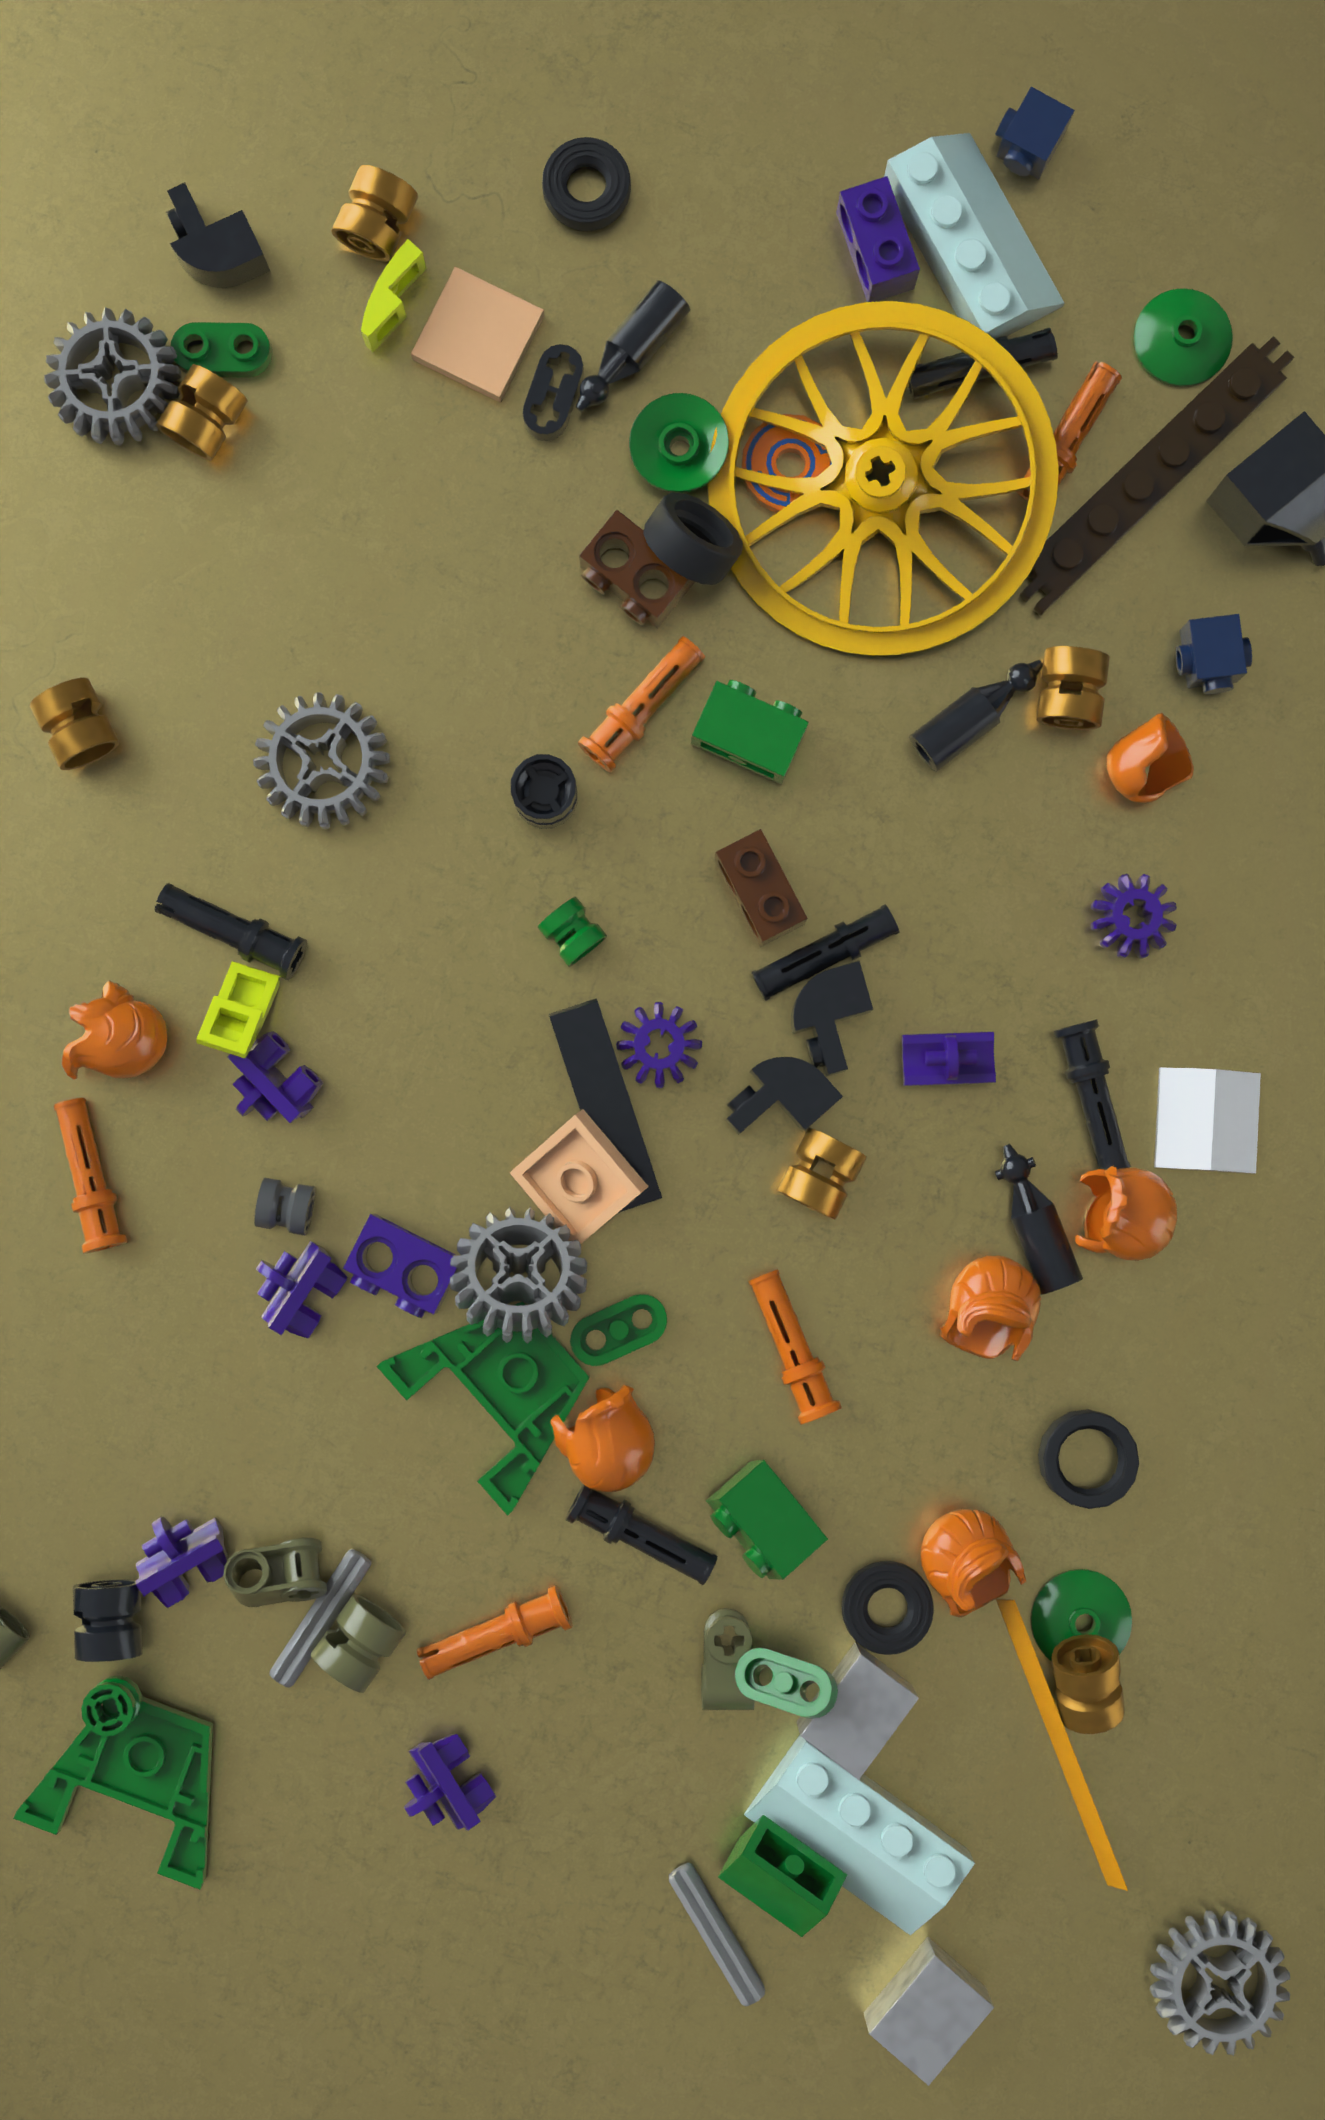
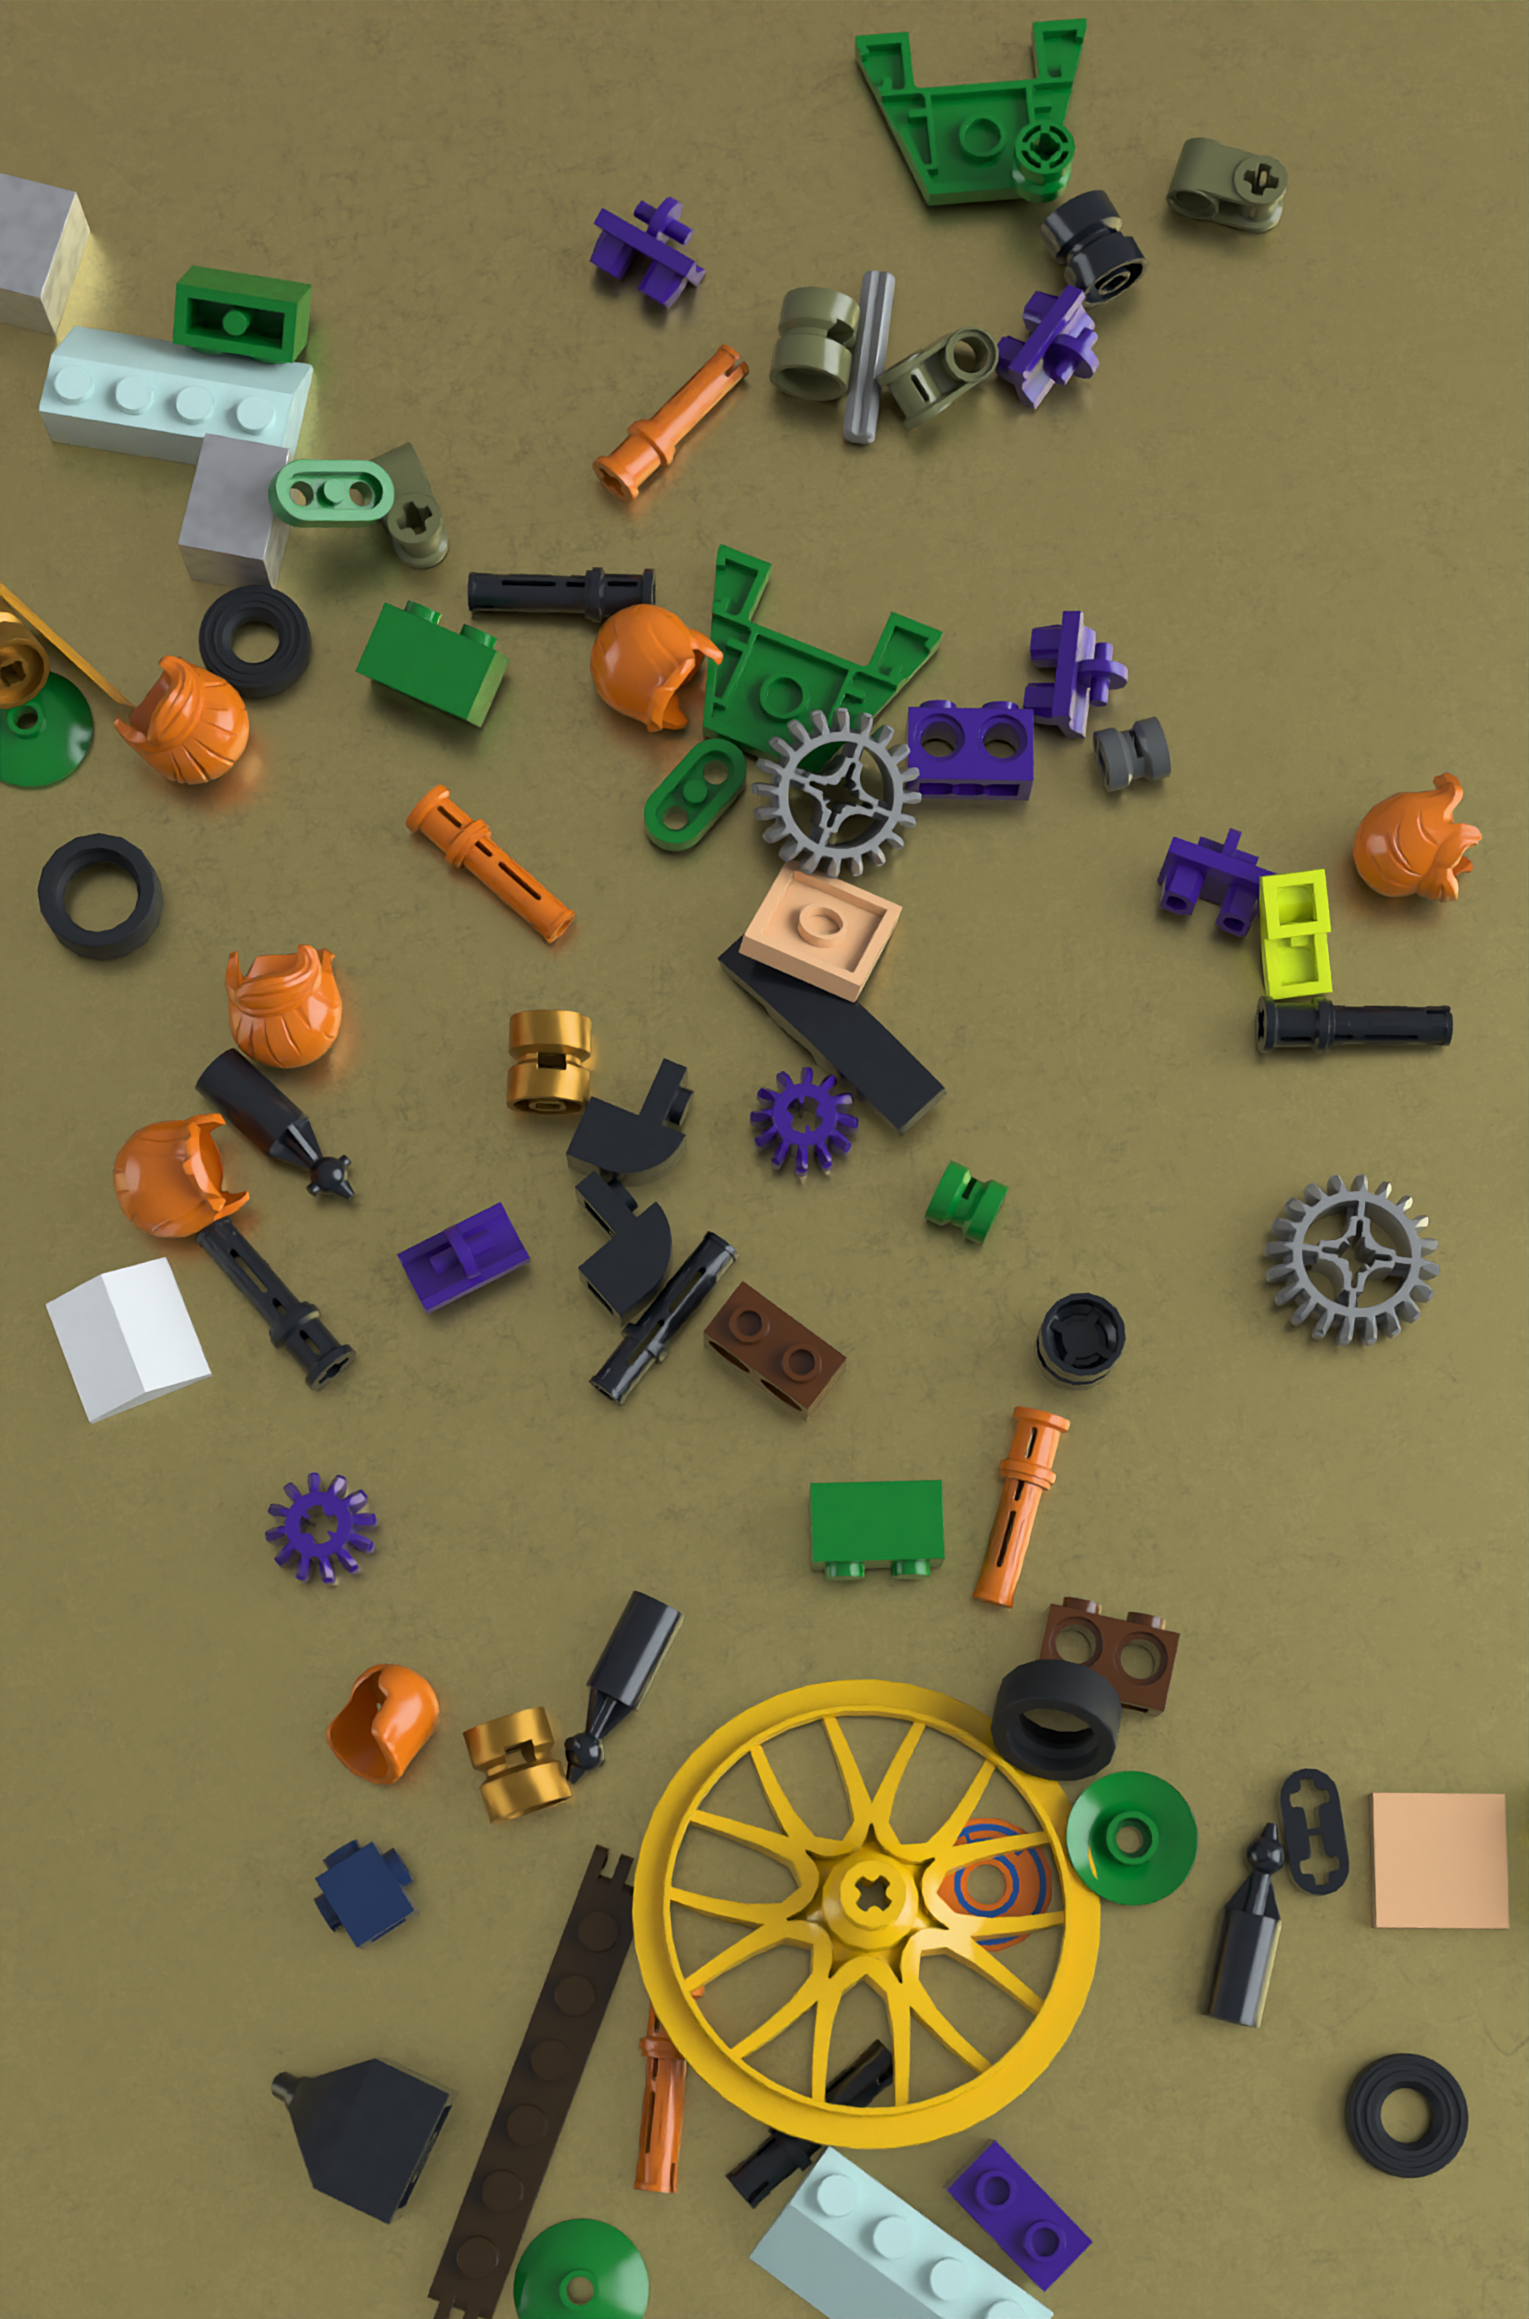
camera: 155 degrees right, 10 degrees down
orange pin [54,1097,128,1254] -> none
light grey axle [669,1863,765,2006] -> none

